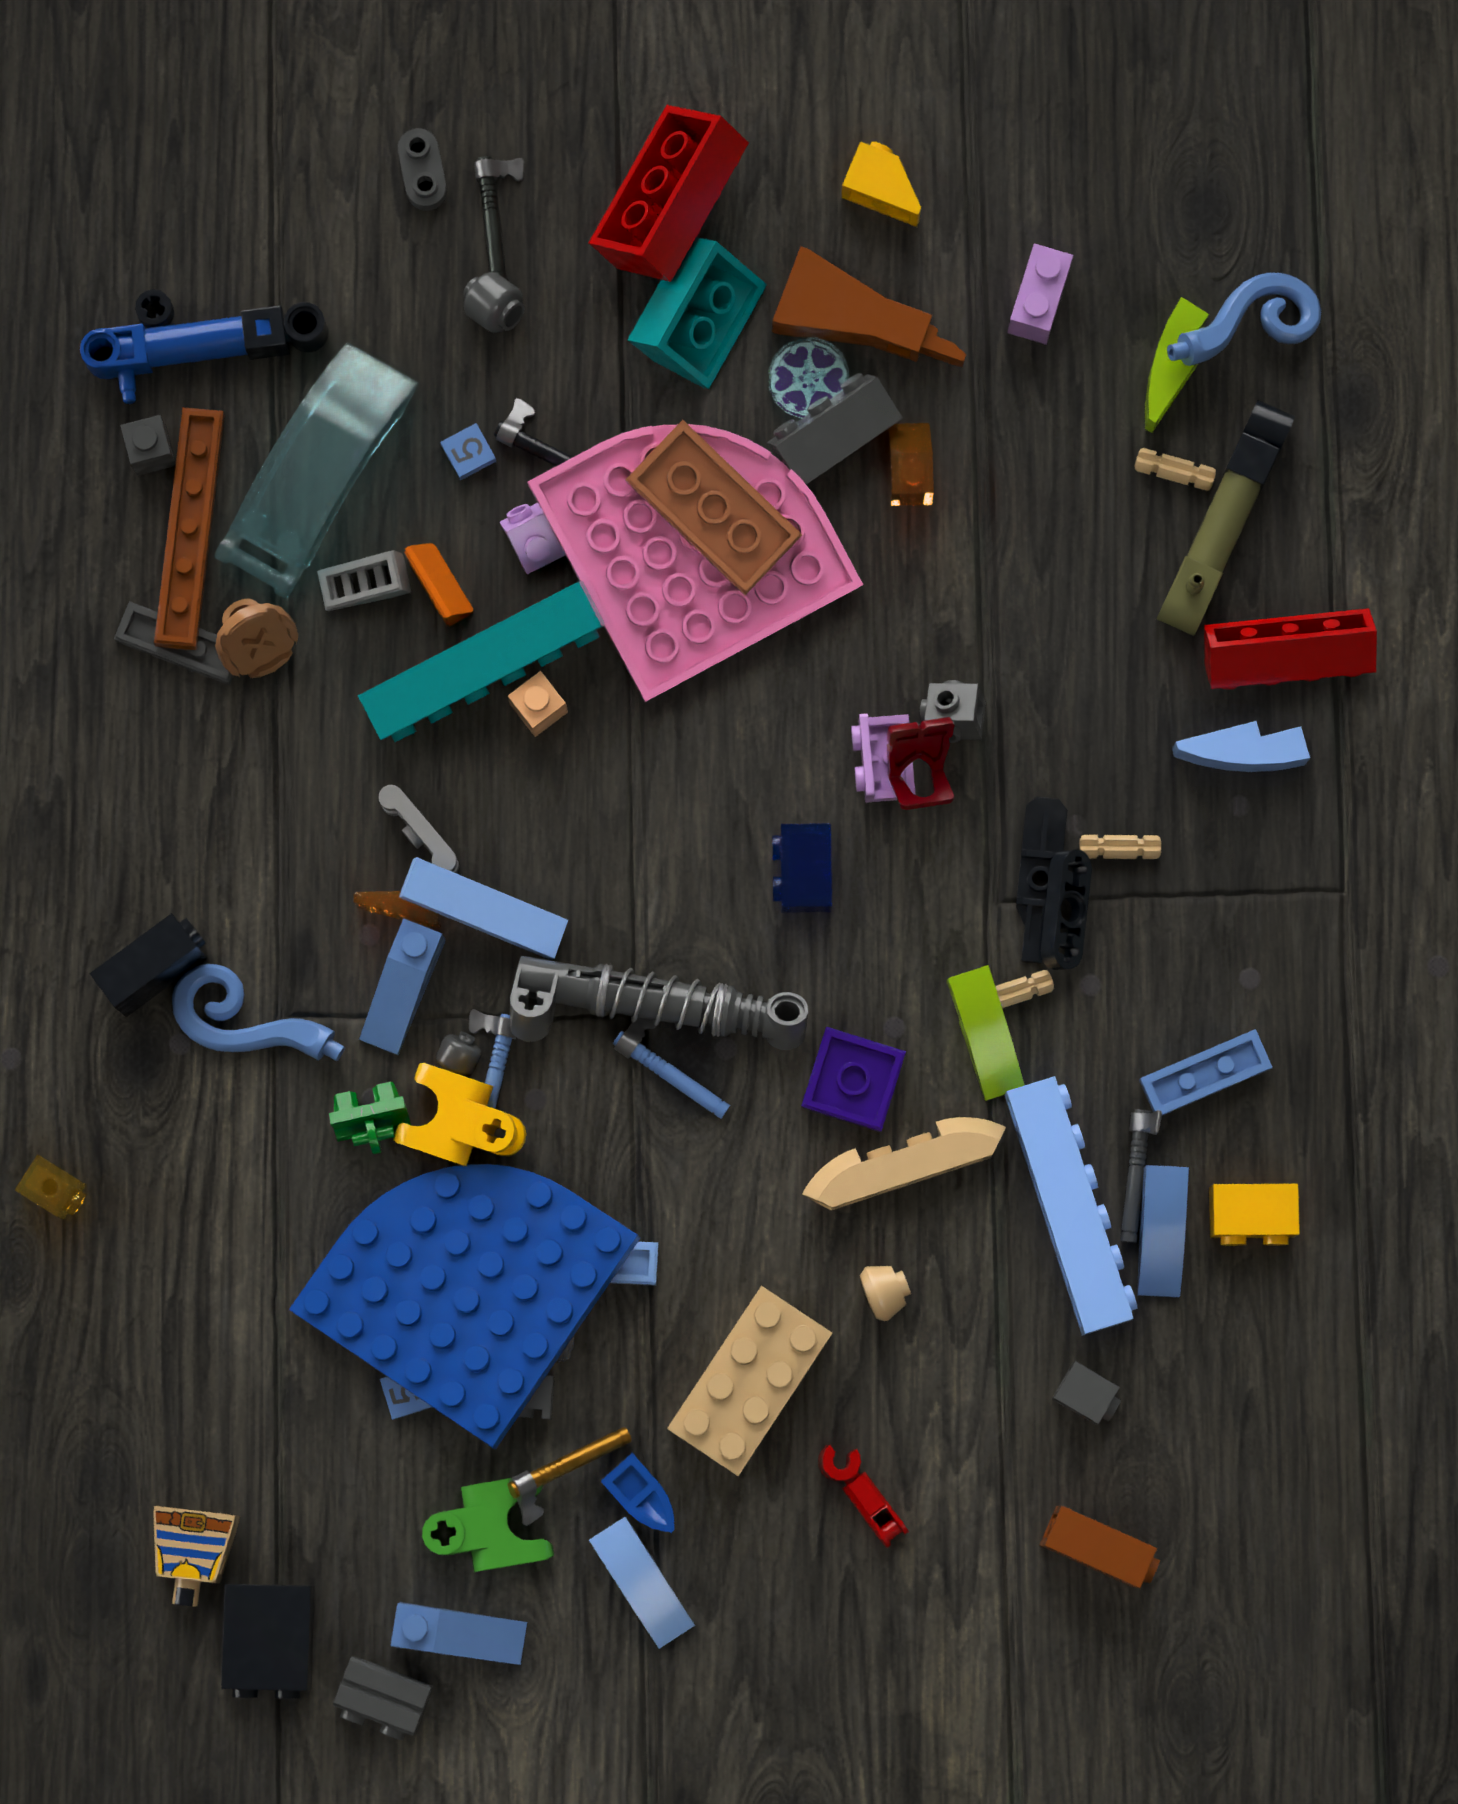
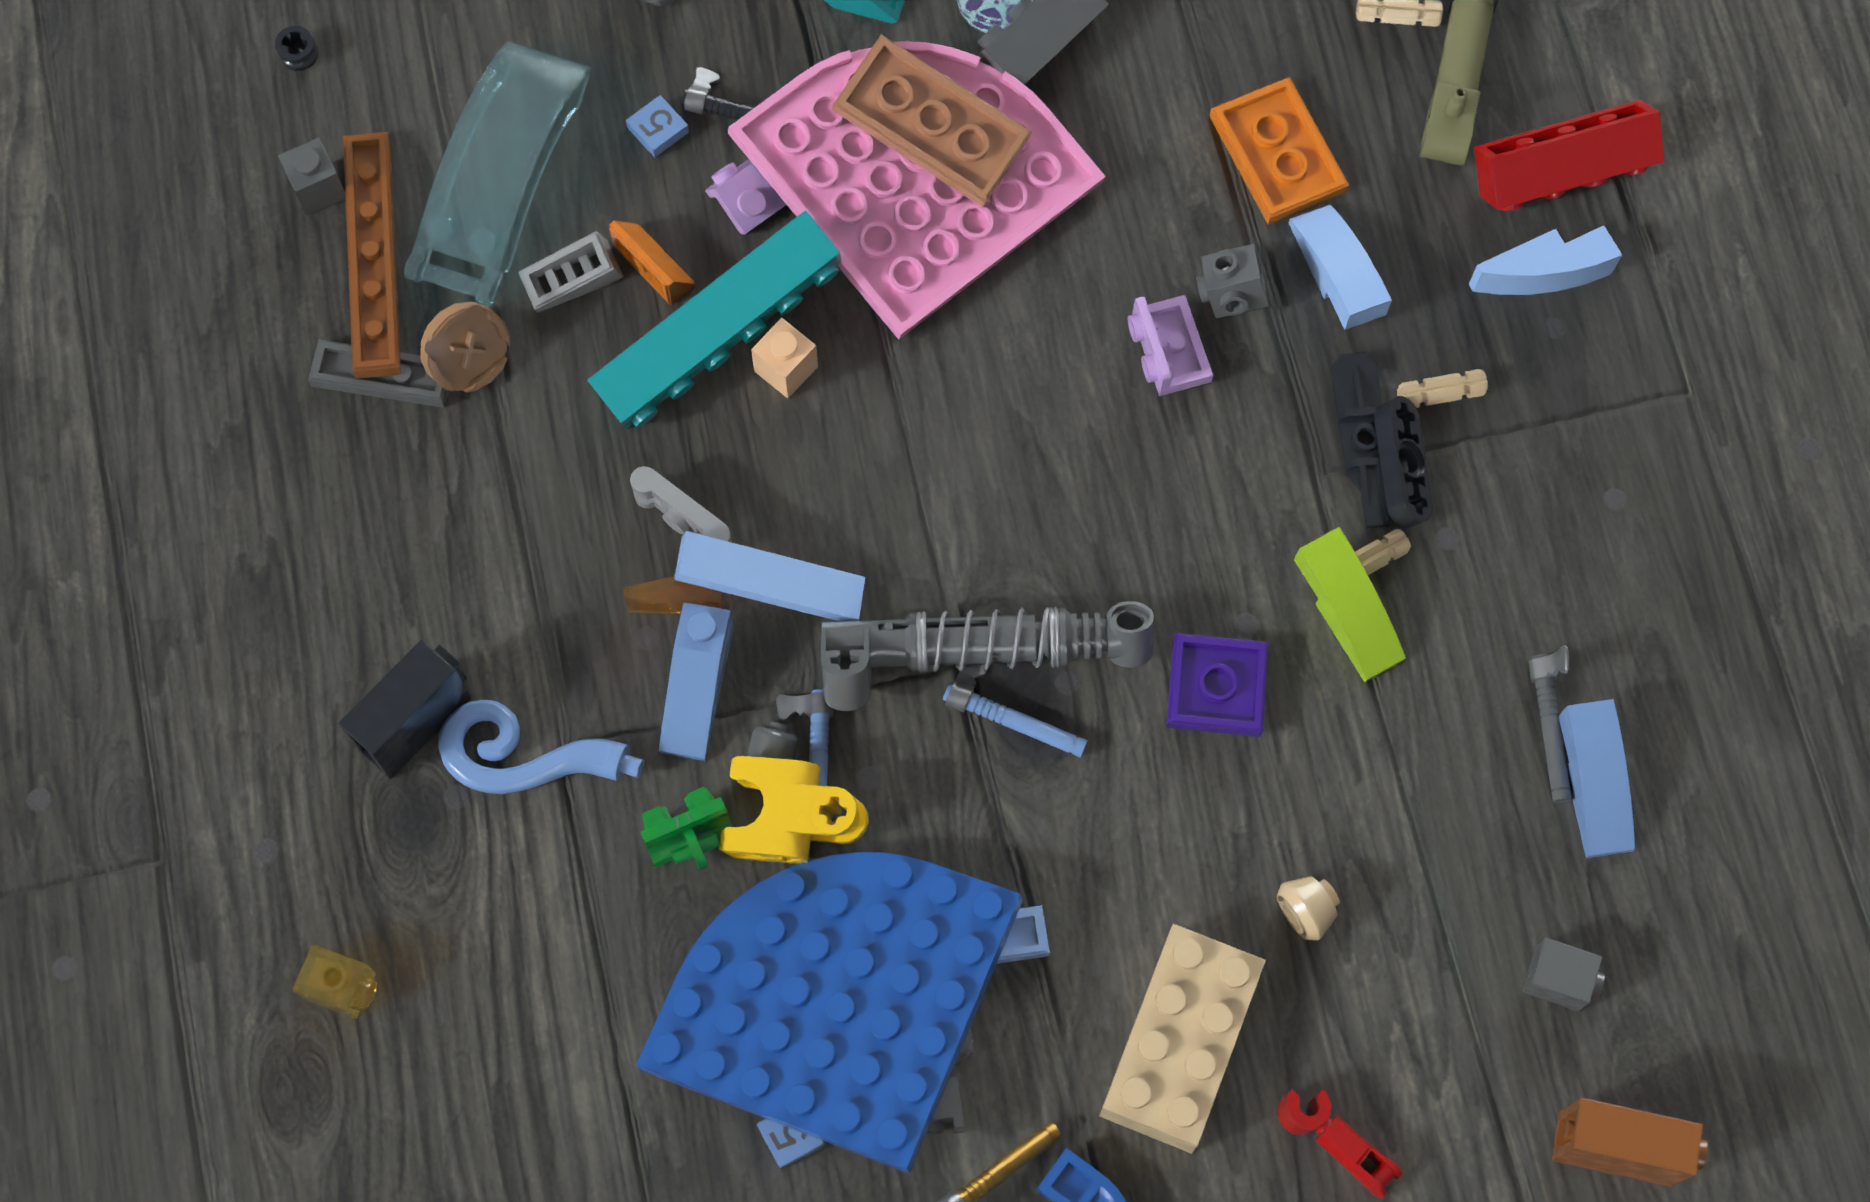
camera: 15 degrees left, 10 degrees down
blue piece [80,302,329,404] -> none
clear blue brick [772,823,832,913] -> none
tan brick [802,1117,1006,1211] -> none
dark red piece [887,717,955,810] -> none
clear orange slope [888,423,934,506] -> none
light blue brick [1004,1076,1138,1336] -> none
medium blue plate [1139,1029,1273,1115] -> none
yellow brick [1209,1184,1299,1246] -> none
none -> orange tile [1209,77,1349,225]
none -> light blue slope [1289,205,1392,330]

